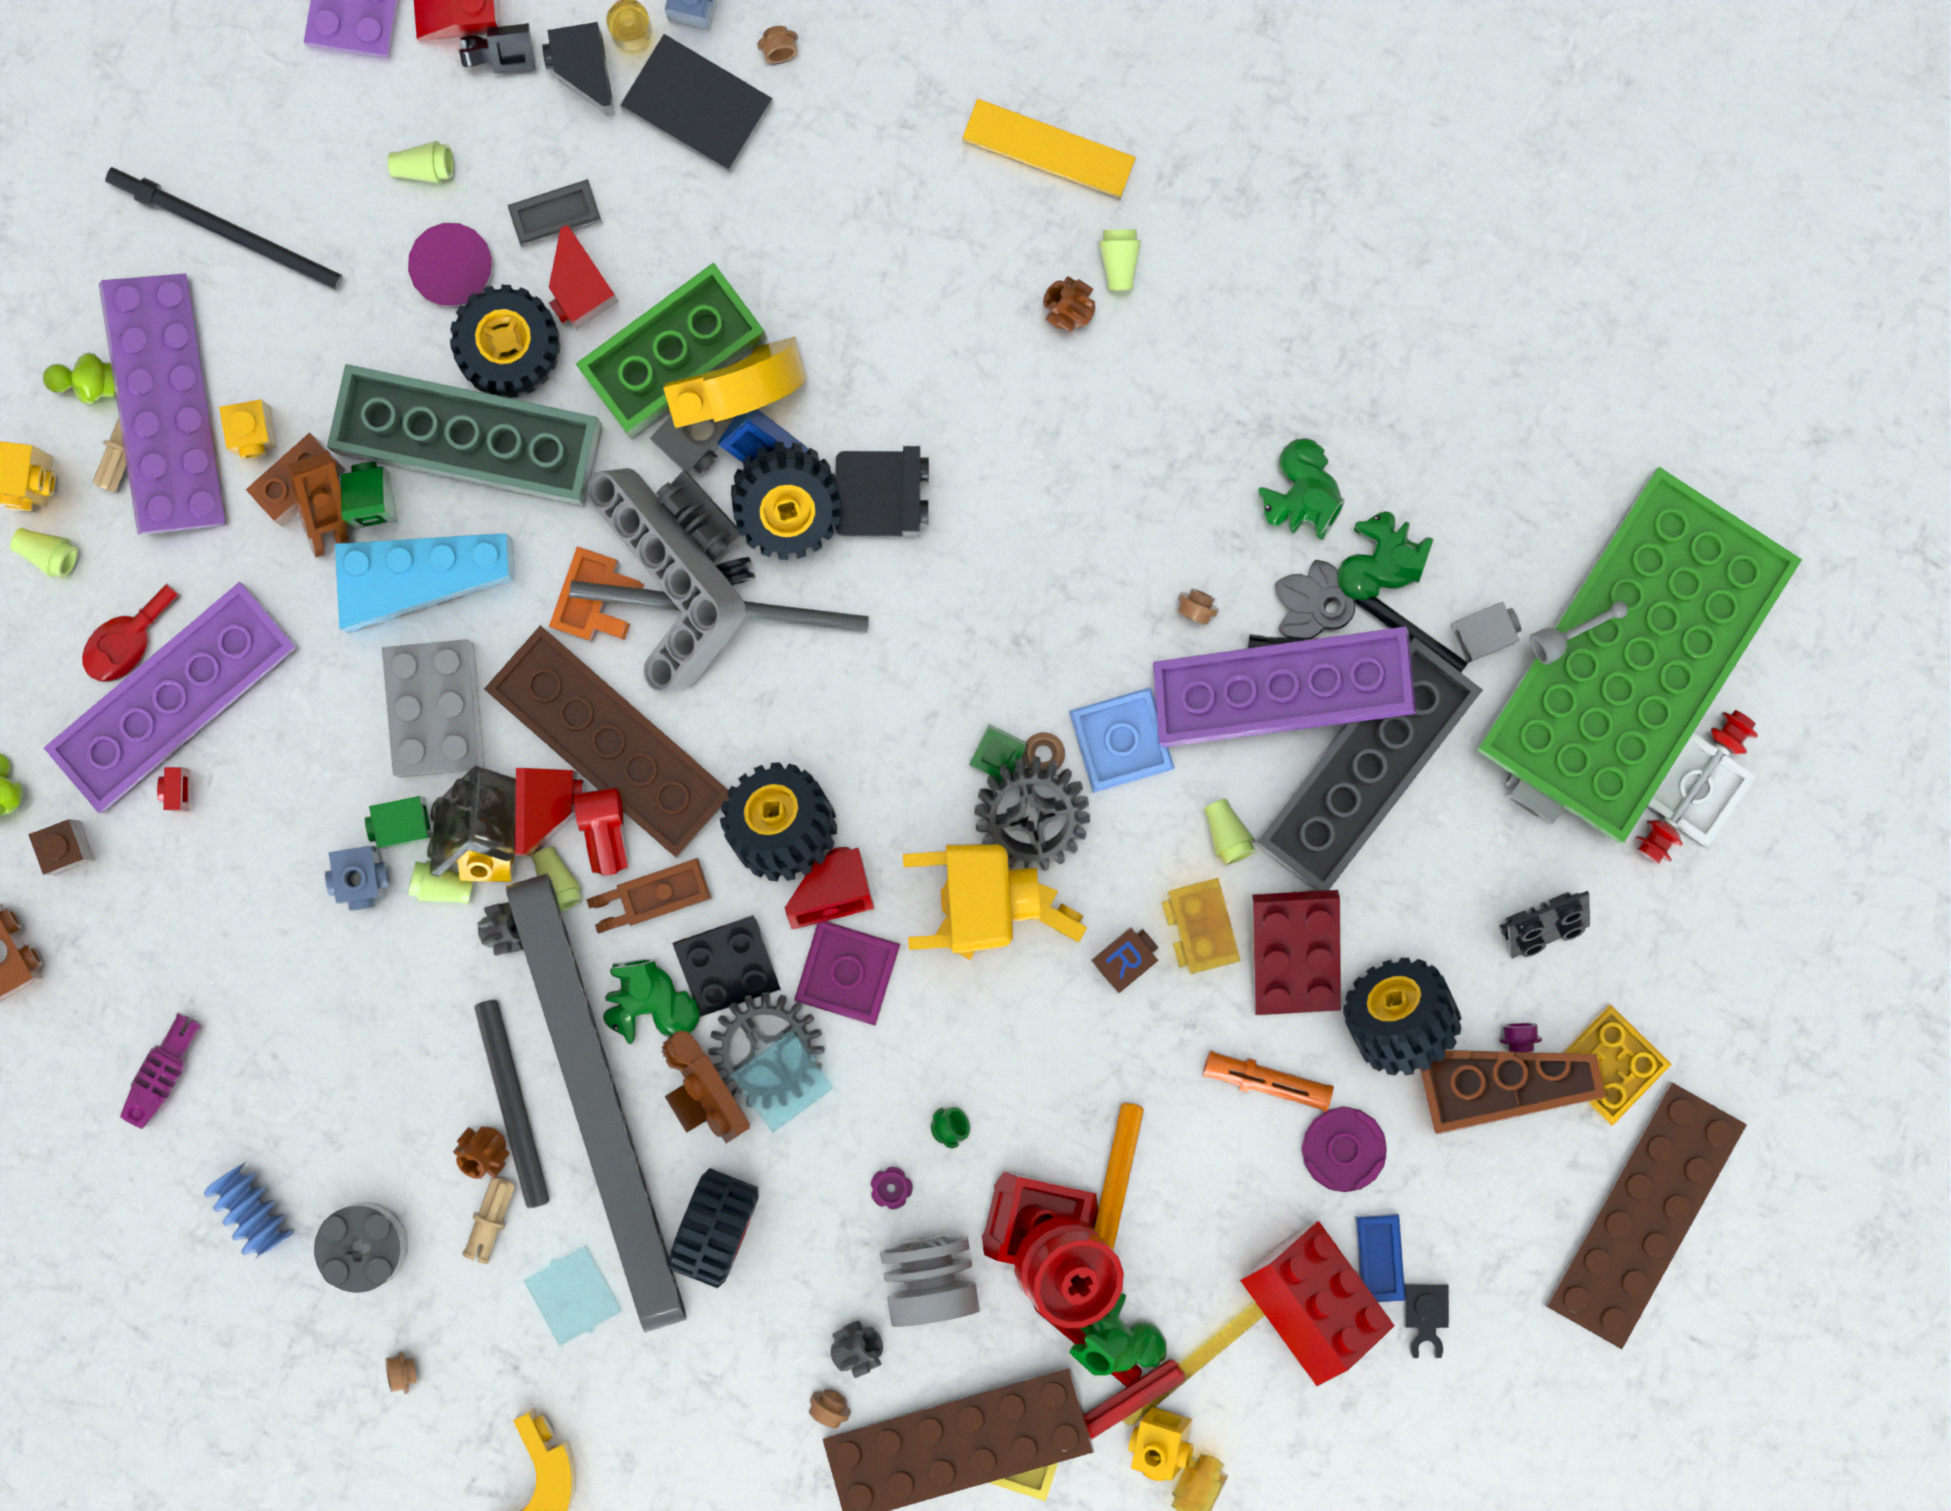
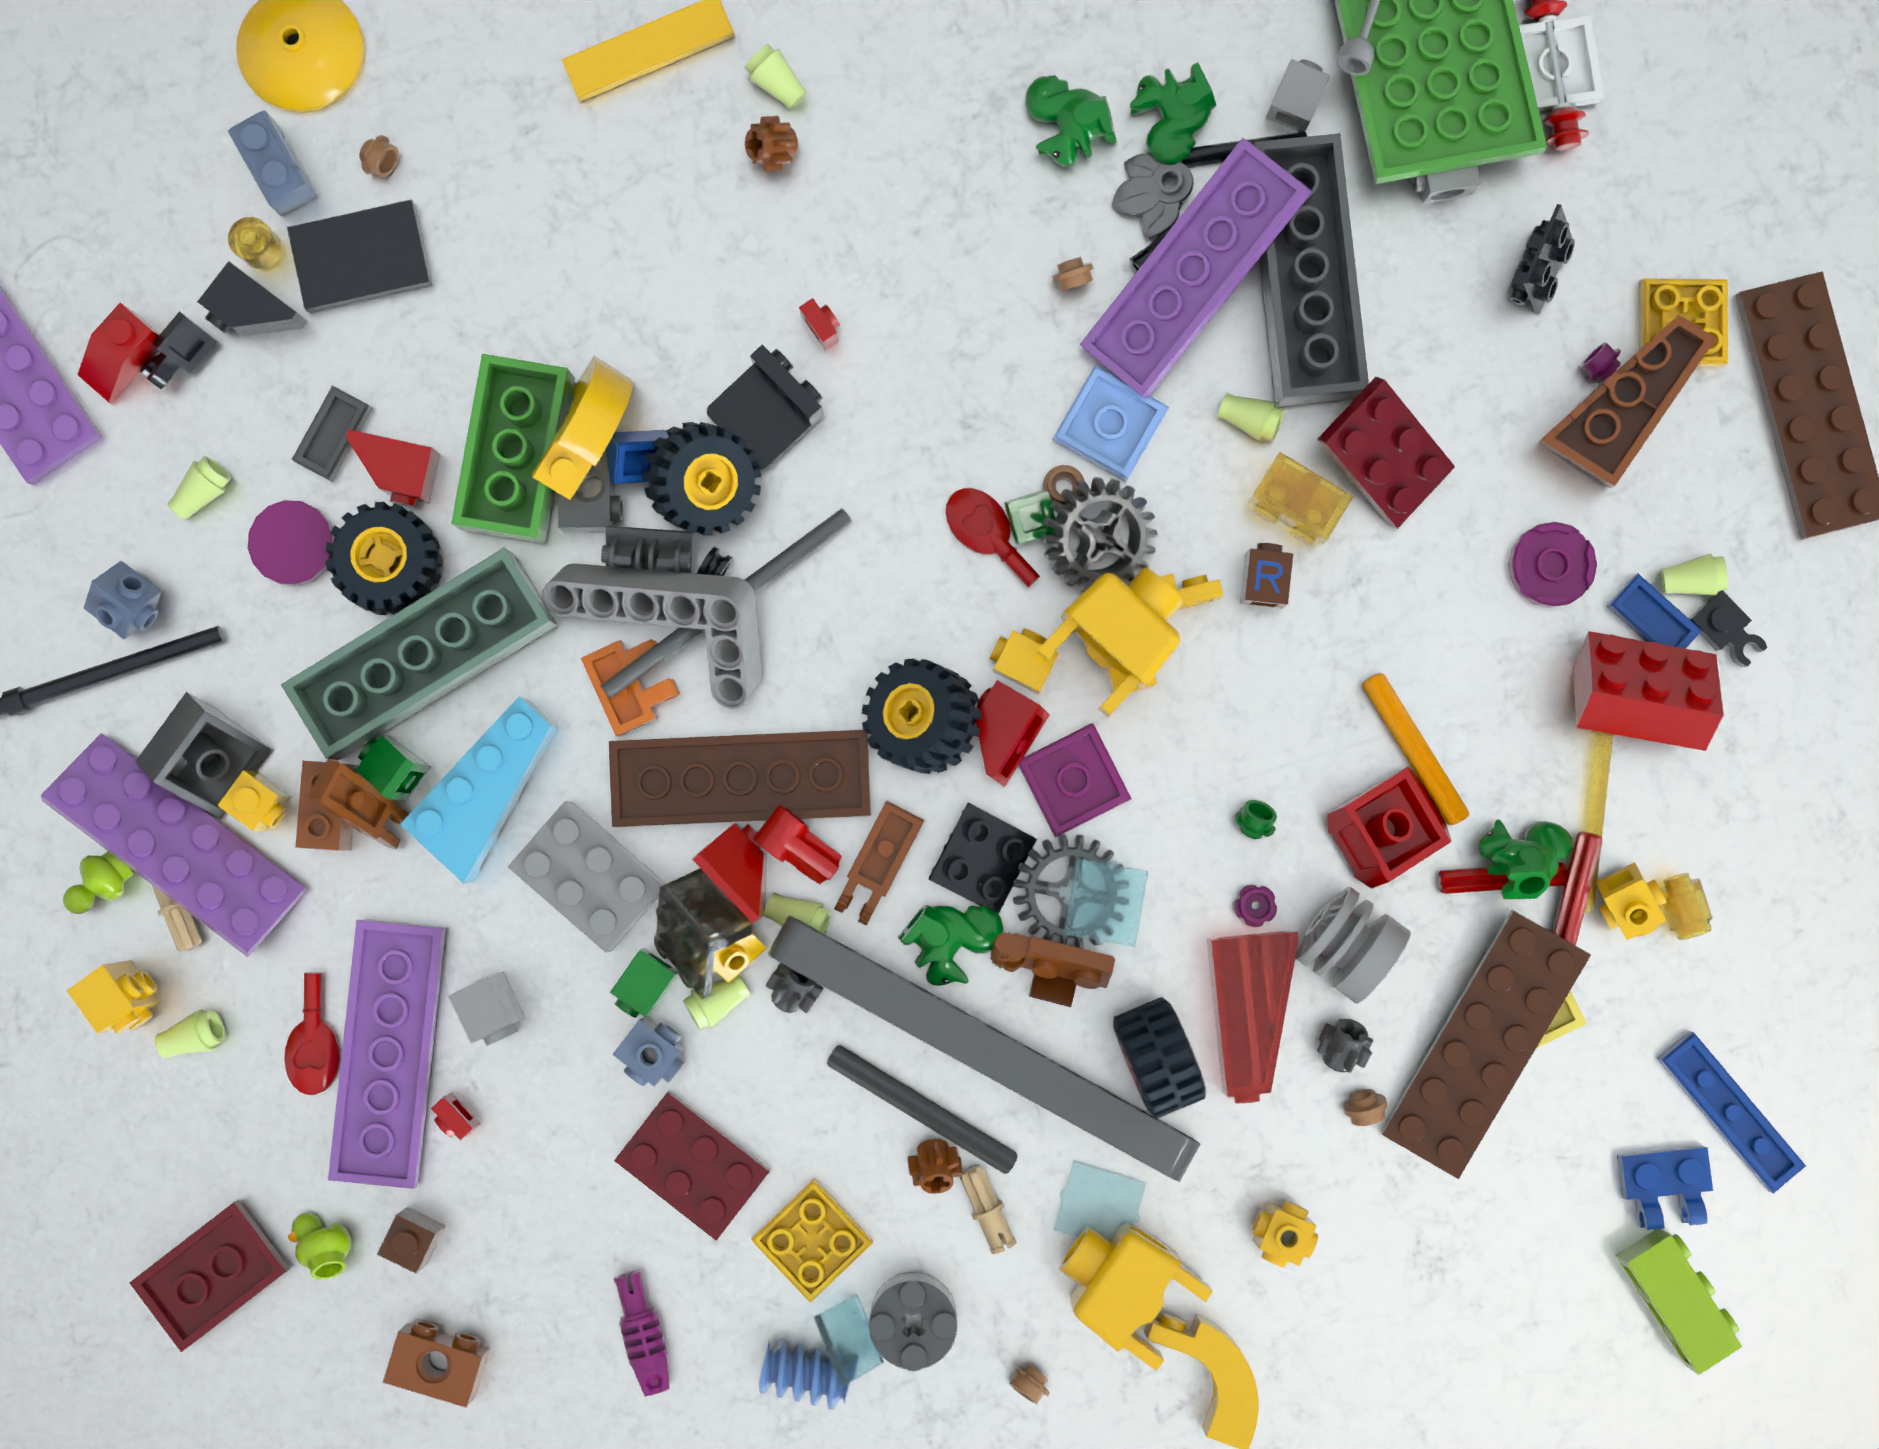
camera: 45 degrees left, 0 degrees up
red wheel [1014,1217,1124,1328] -> none
orange pin [1202,1050,1334,1112] -> none
black wheel [1343,957,1462,1076] -> none
none -> sand blue brick [83,561,162,639]
none -> dark grey slope [135,691,272,819]
none -> light grey brick [448,972,526,1046]
none -> dark red plate [614,1090,771,1241]
none -> yellow tile [751,1178,874,1303]
none -> red plate [799,298,840,351]
none -> clear light blue piece [814,1295,884,1386]
none -> red piece [945,488,1041,588]
none -> yellow brick [989,628,1059,694]
none -> yellow piece [1059,1223,1213,1371]
none -> clear red slope [1206,930,1299,1103]
none -> yellow brick [1251,1200,1318,1268]
none -> yellowish green cone [1661,553,1728,596]

